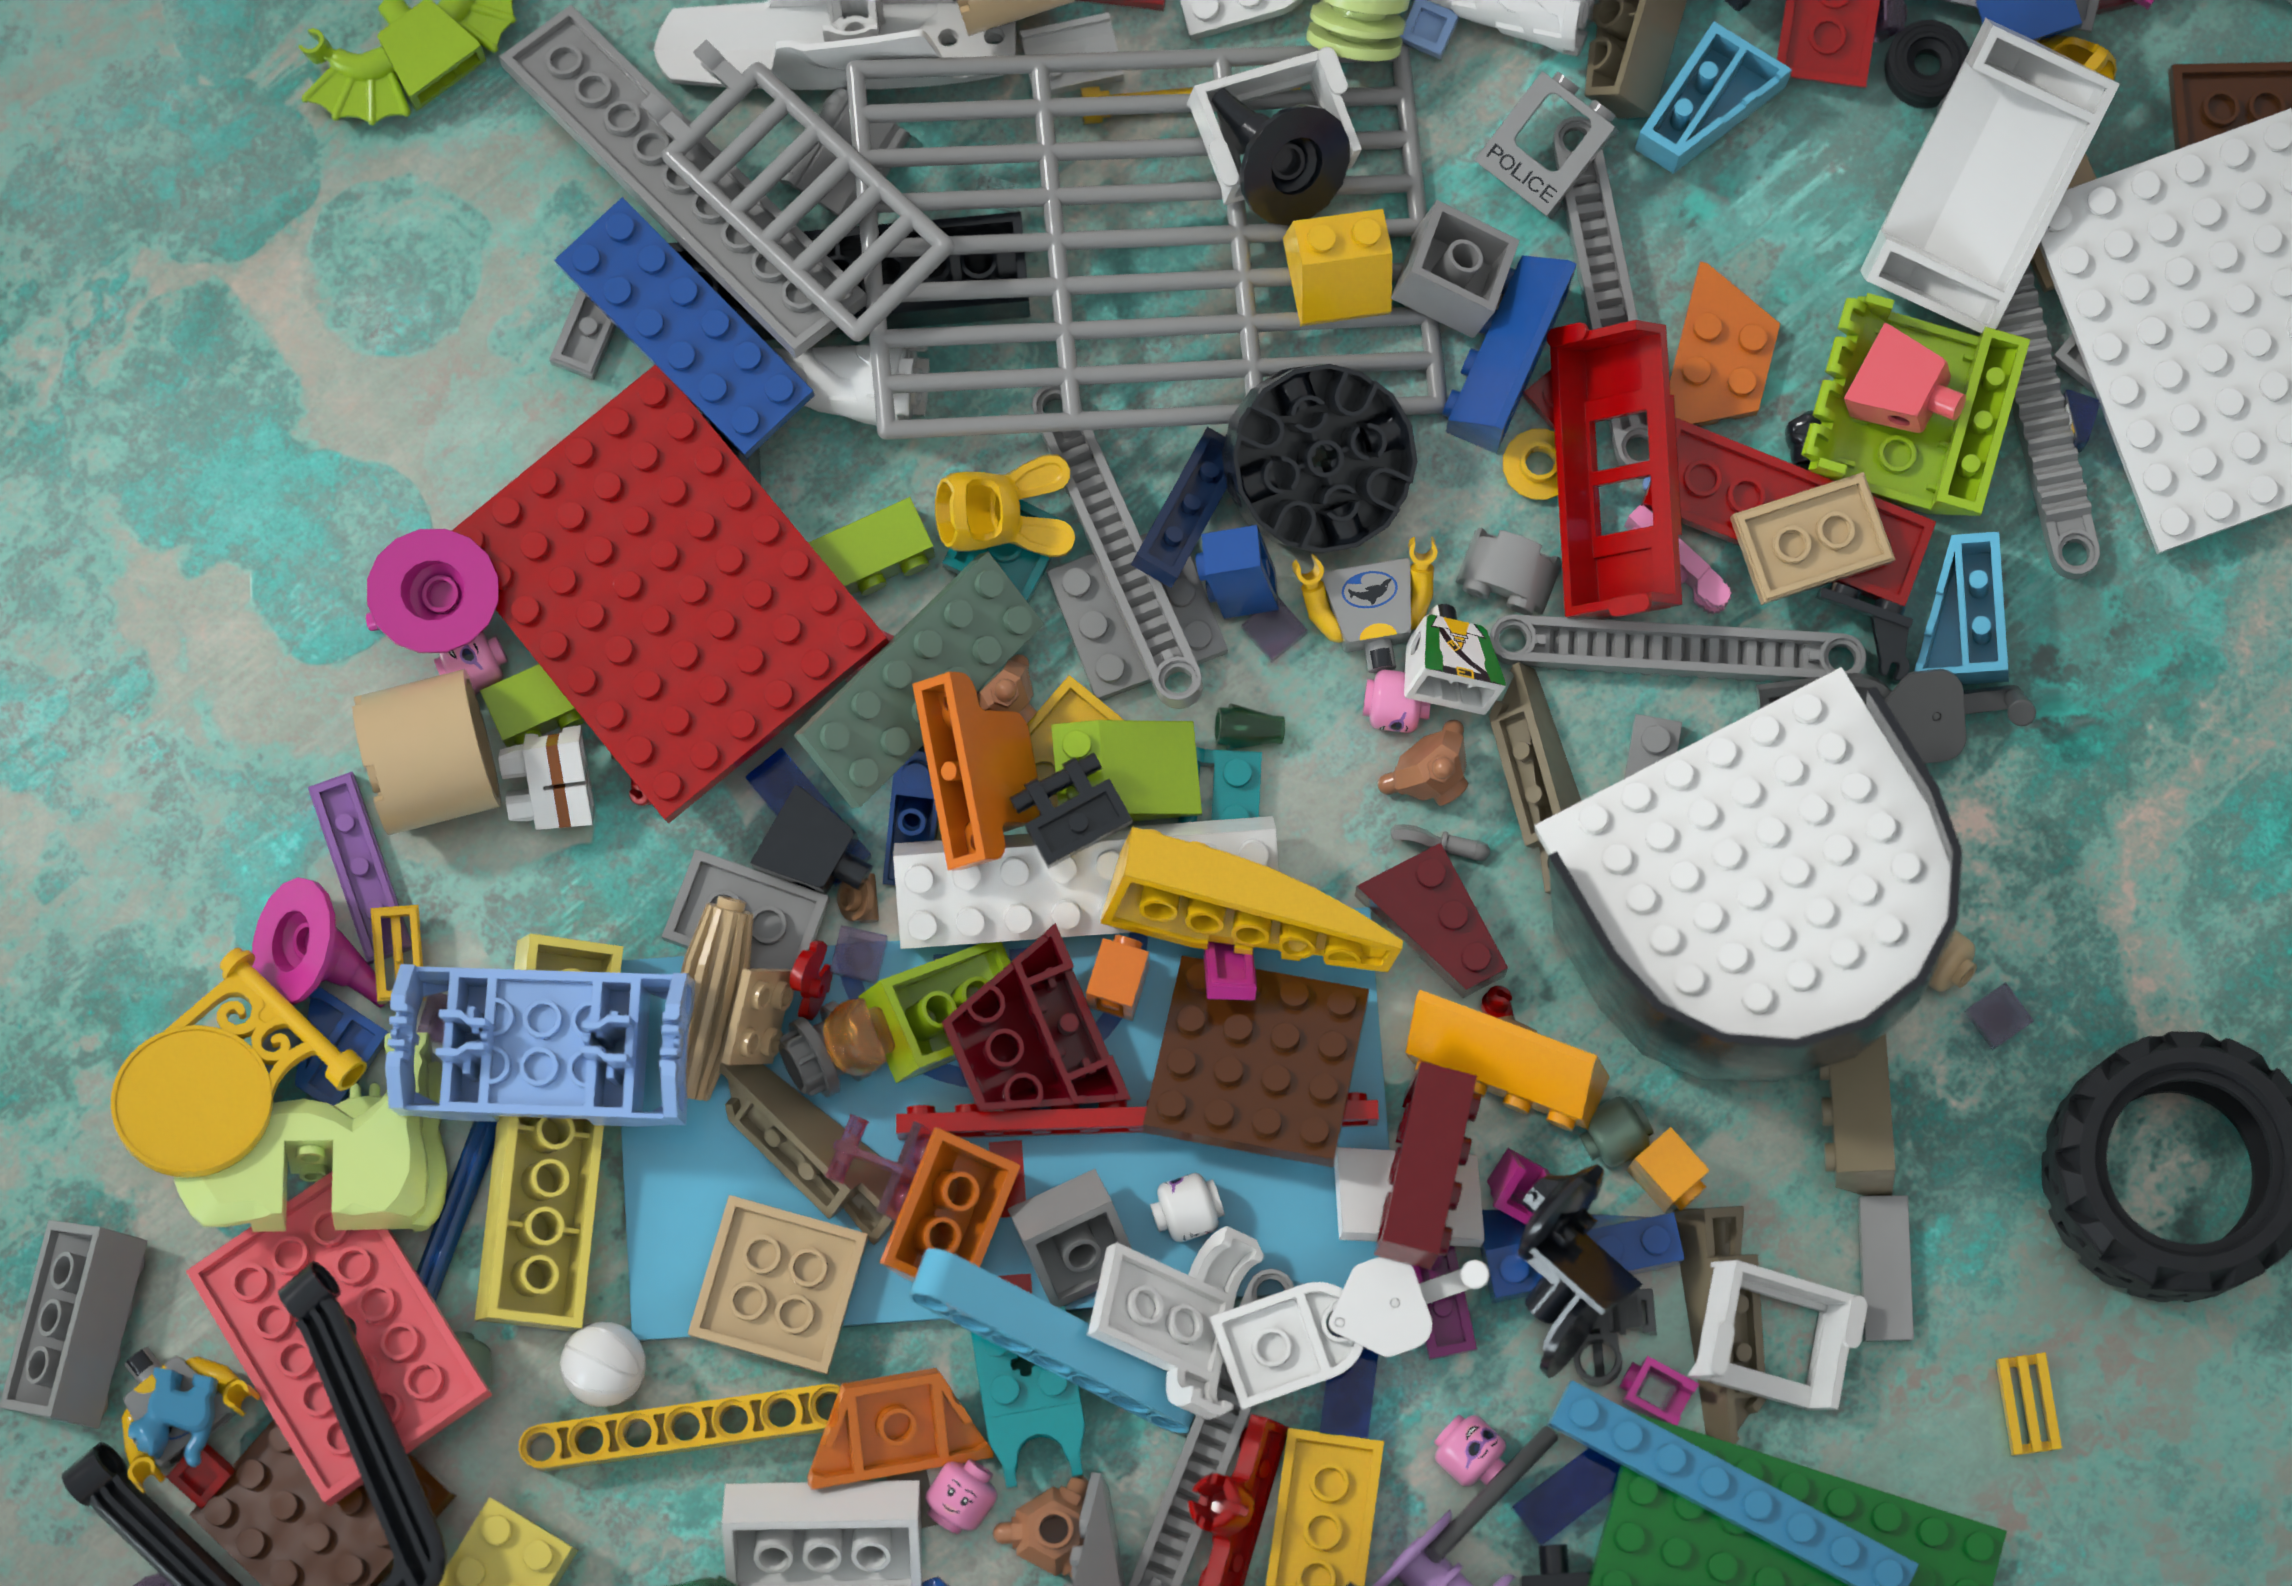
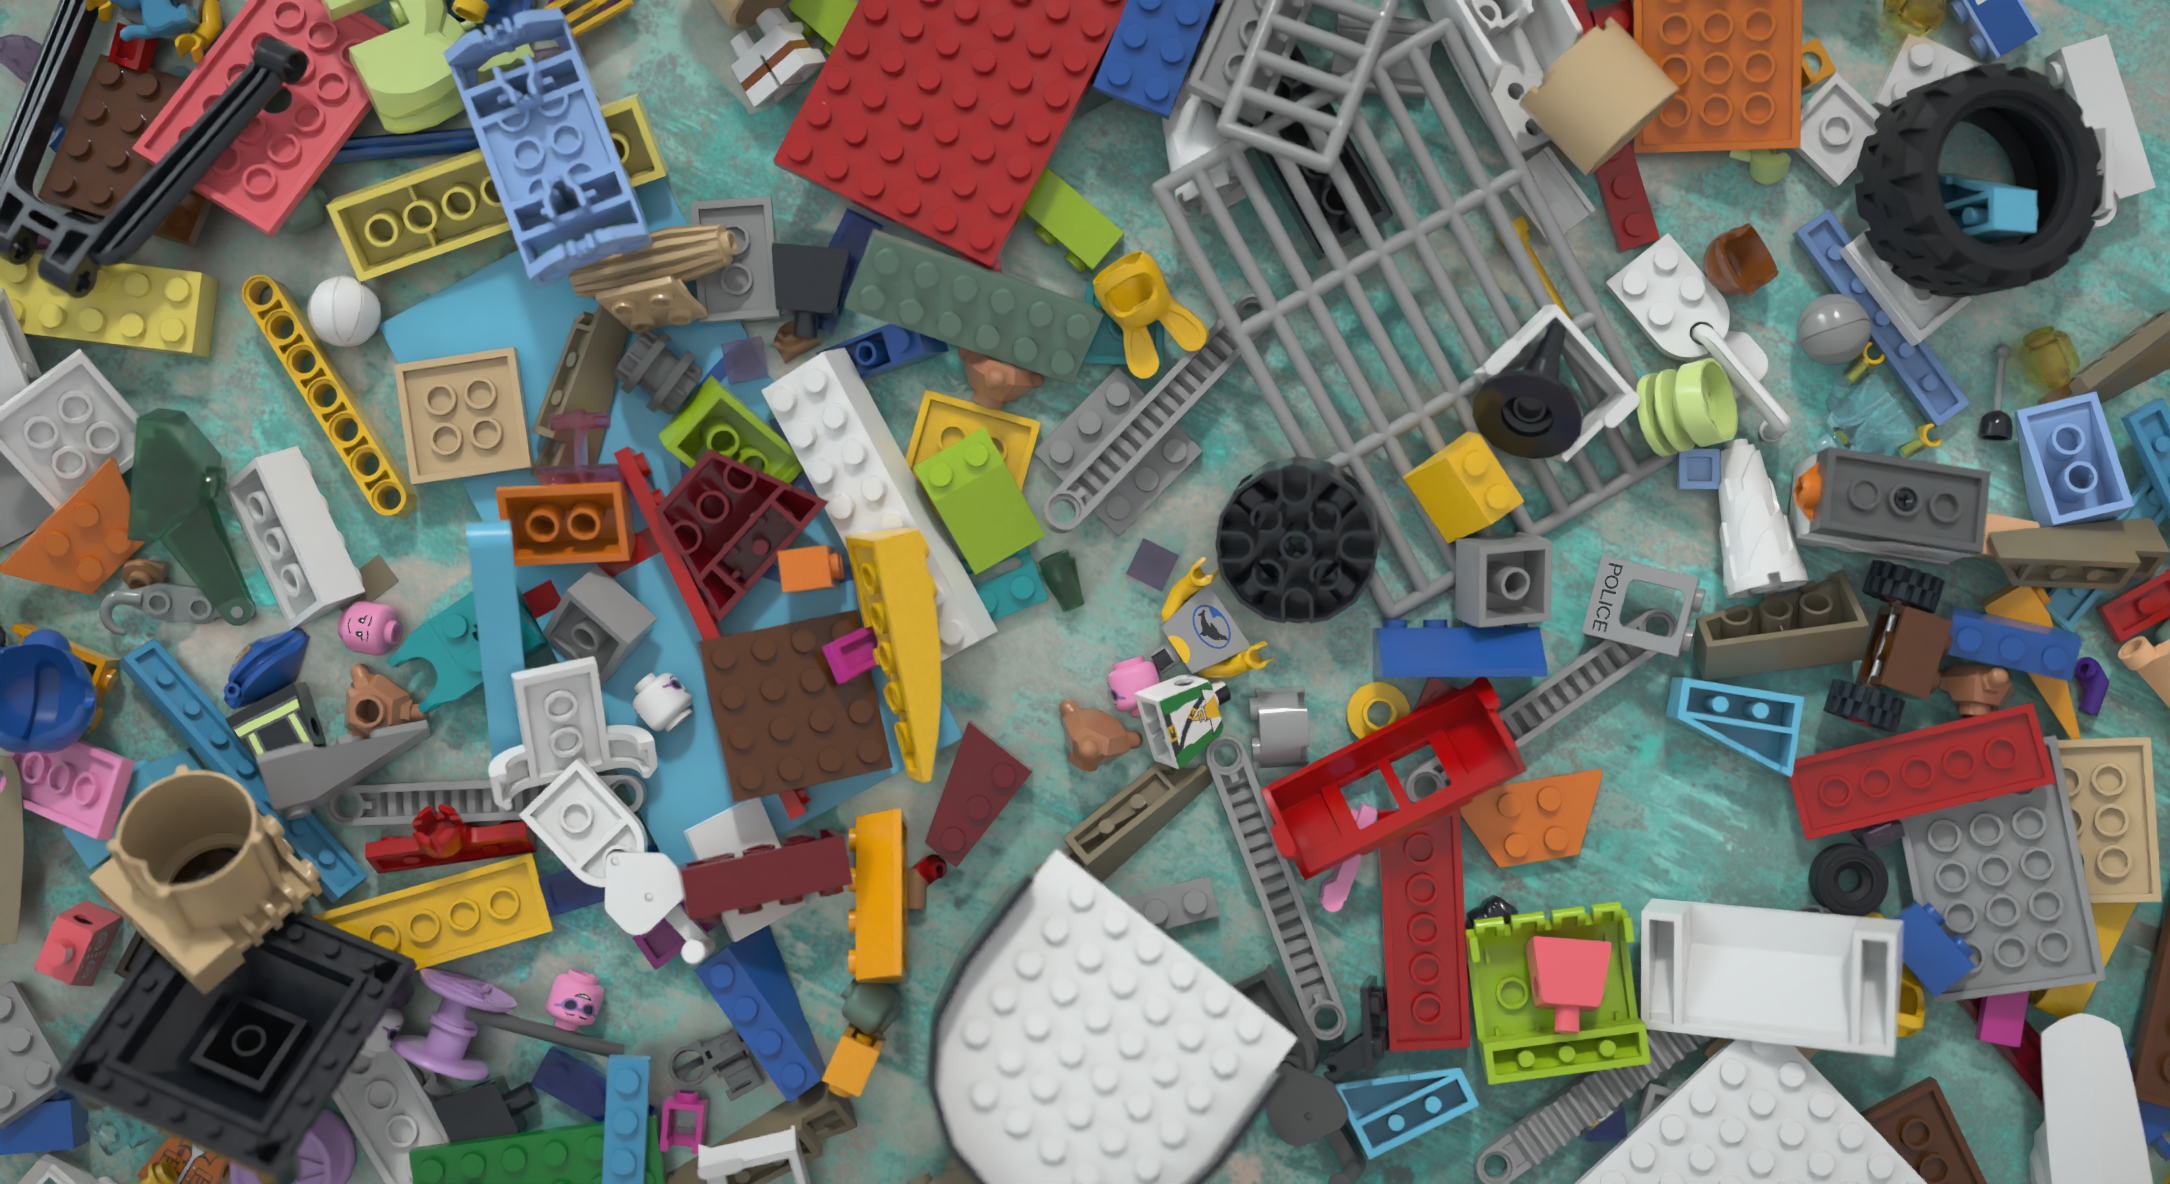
camera: 65 degrees right, 10 degrees up
red piece [790,940,832,1020] -> none
orange wing [807,1367,994,1490] -> none
clear orange piece [823,998,895,1075] -> none
orange brick [912,672,1040,871] -> none
black plate [1009,752,1133,869] -> none
dark blue plate [1130,427,1227,588] -> none
blue brick [1196,525,1279,619] -> none
light grey piece [1391,824,1490,861] -> none
dark pink window [1487,1148,1551,1224] -> none
black piece [1518,1164,1643,1378] -> none
tan tile [1730,472,1895,605] -> none

